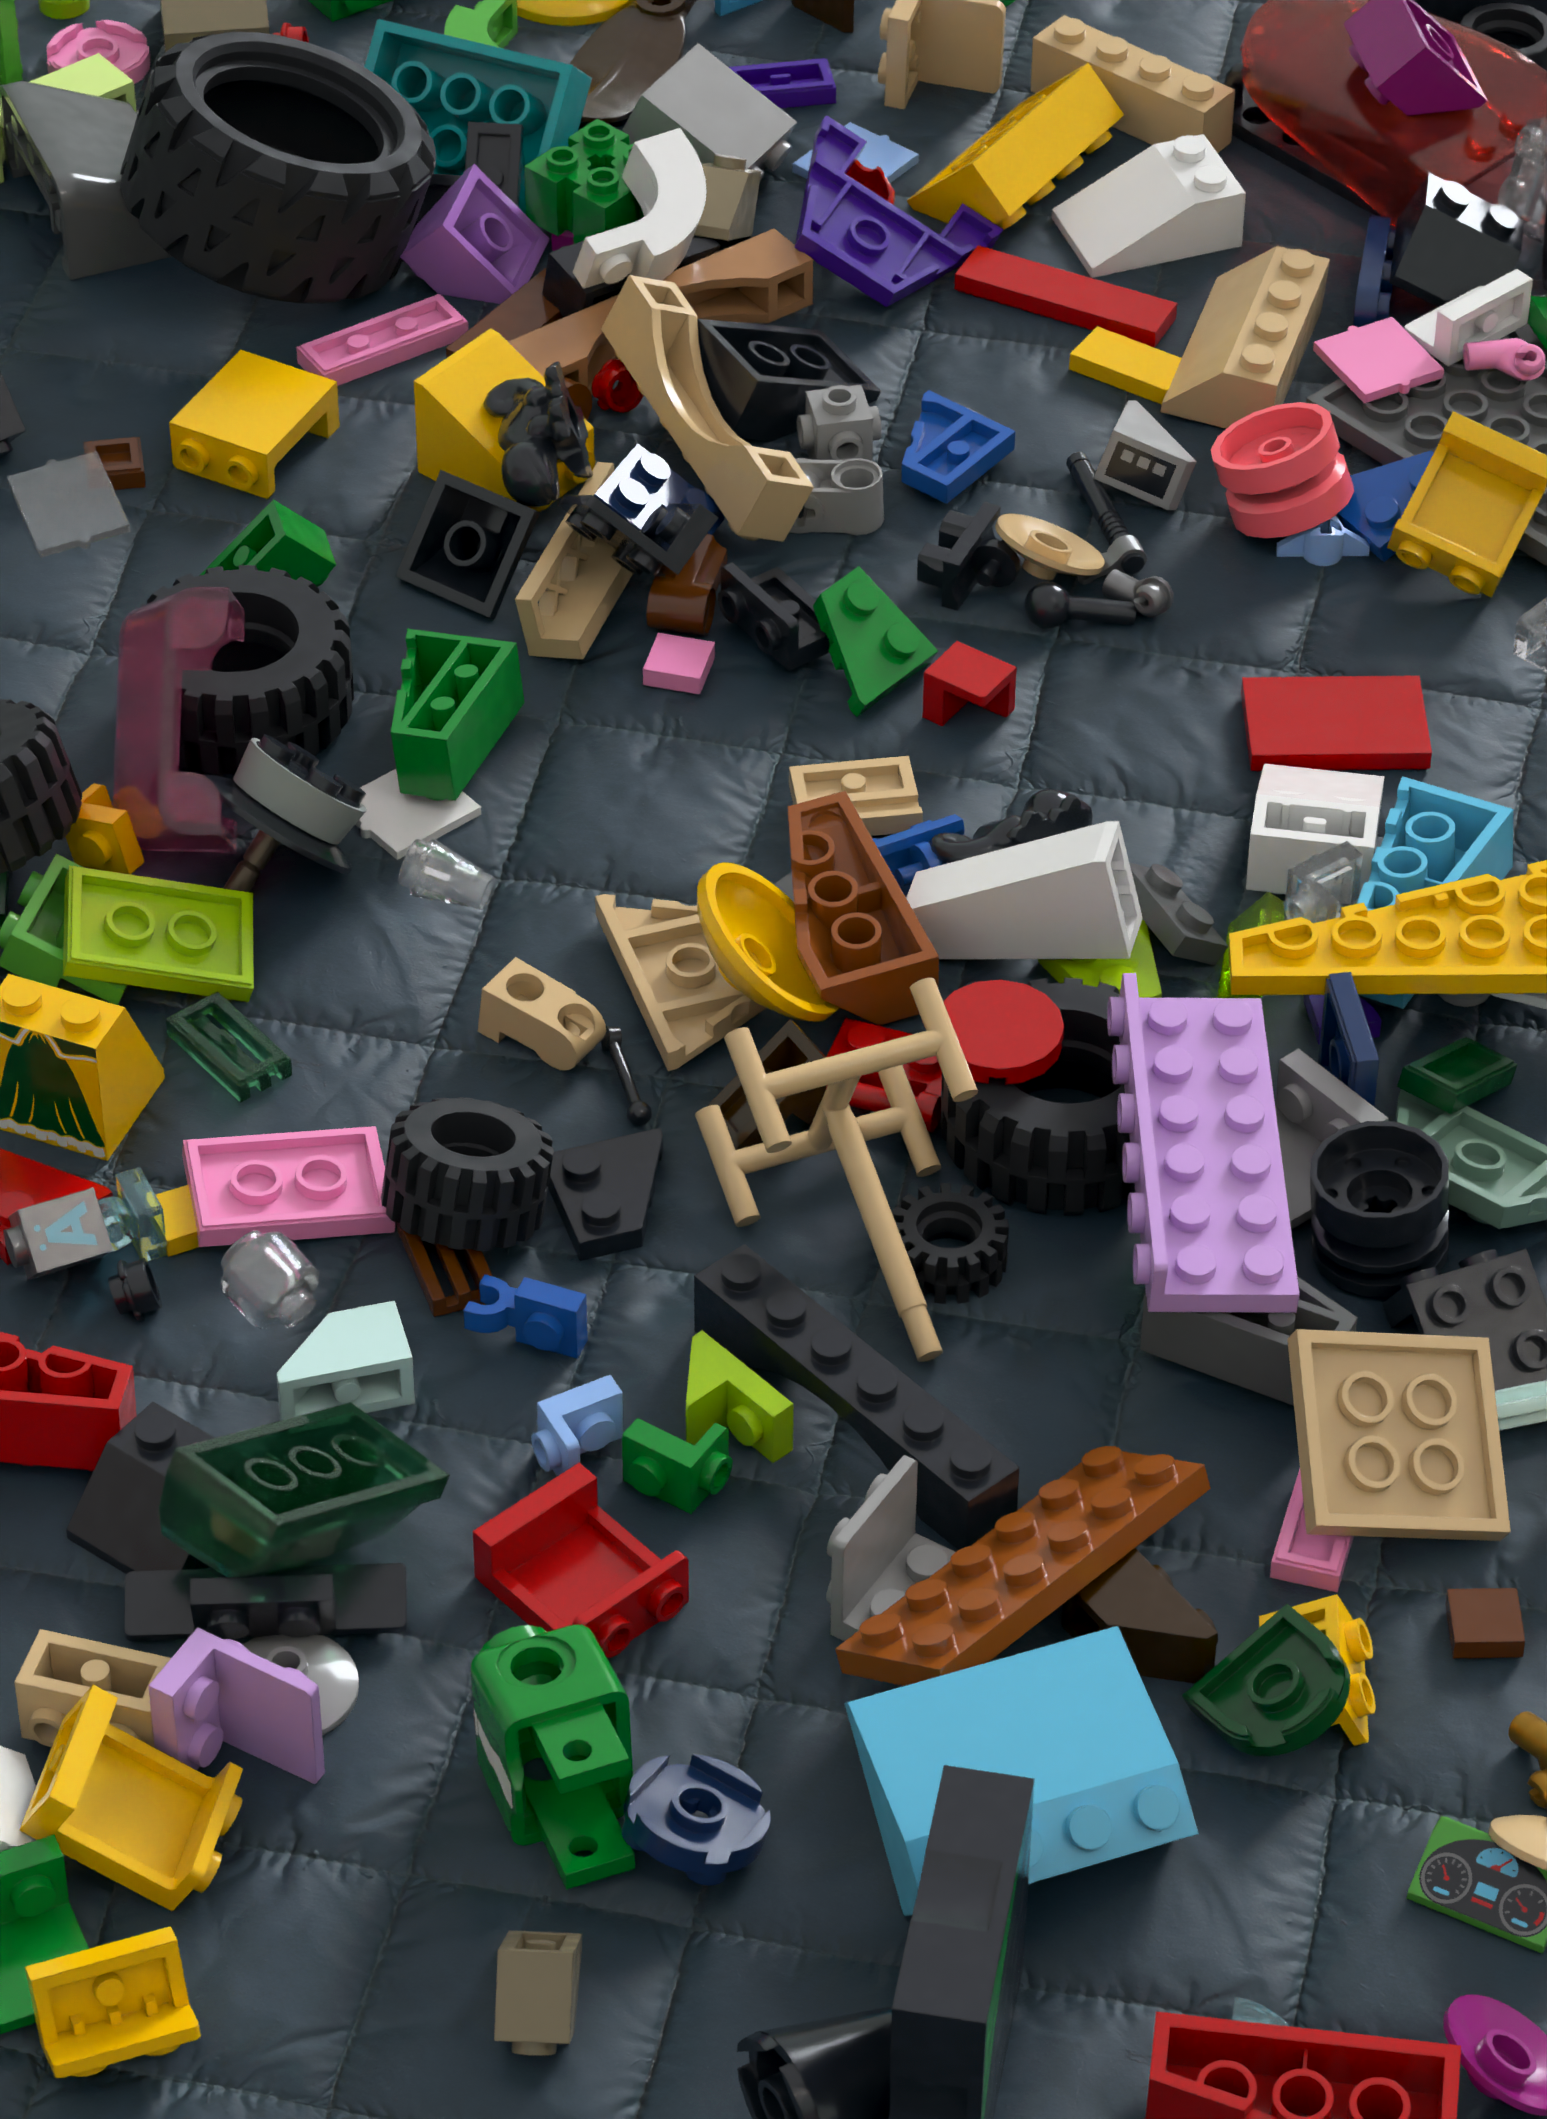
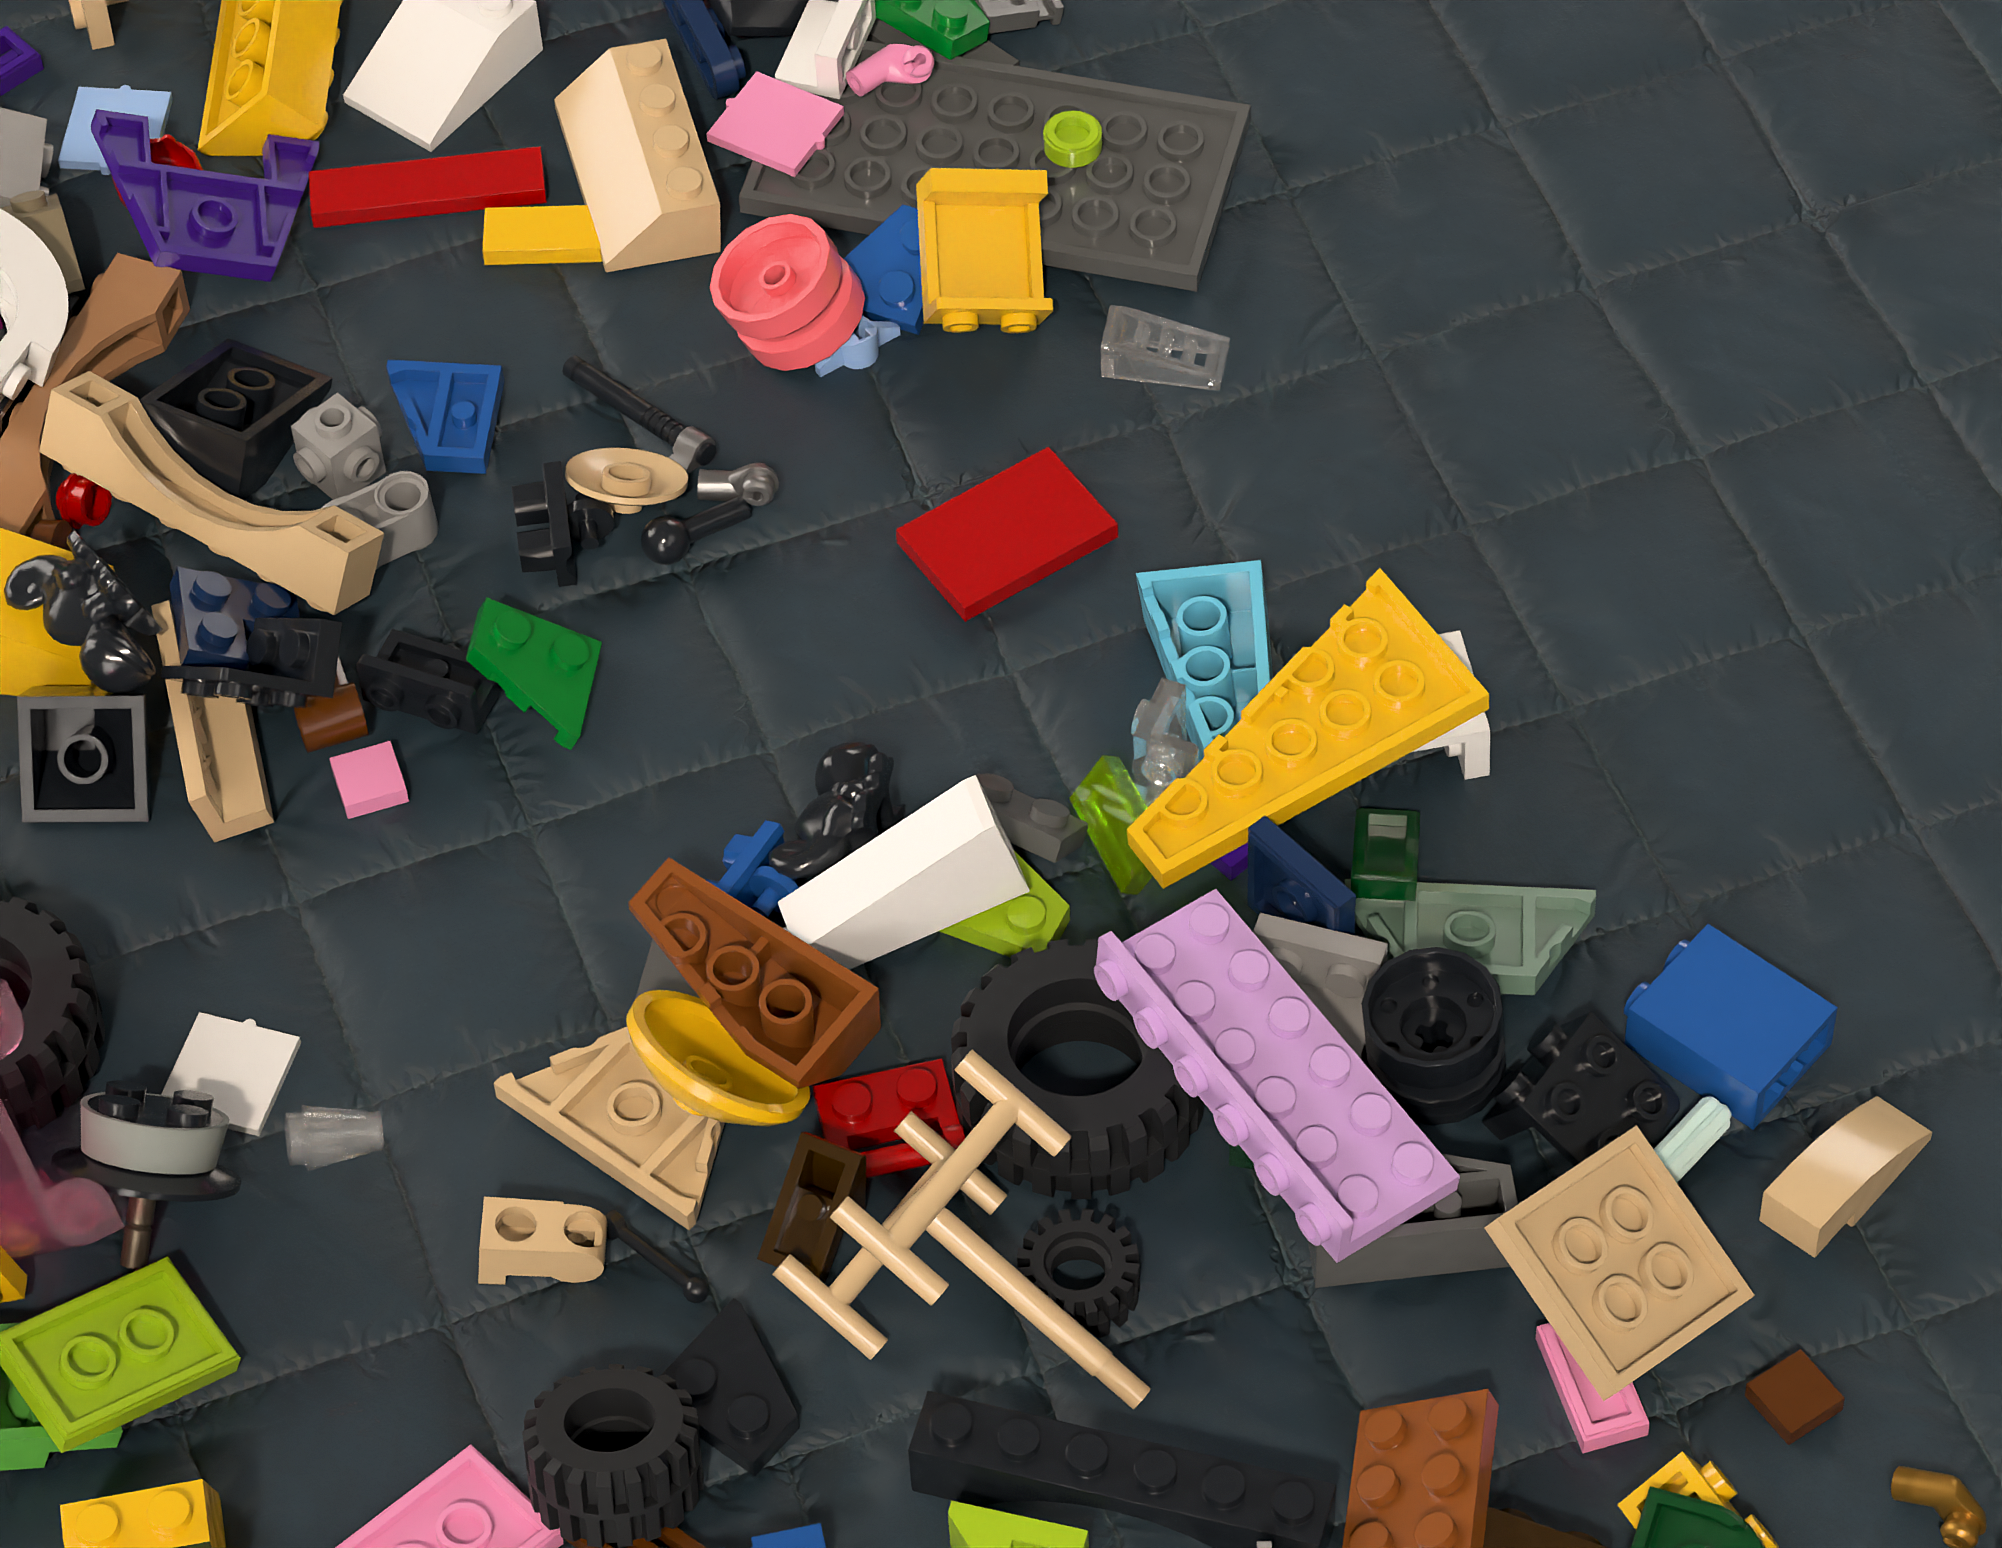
camera: 30 degrees left, 10 degrees up
clear green tile [166,991,292,1103] -> none
green wedge [391,628,525,801] -> none
tan plate [789,756,923,836] -> none
red panel [922,641,1017,726] -> none
red tile [943,979,1064,1084] -> none
light grey slope [1093,400,1196,510] -> none
white slope [1246,764,1384,902] -> none

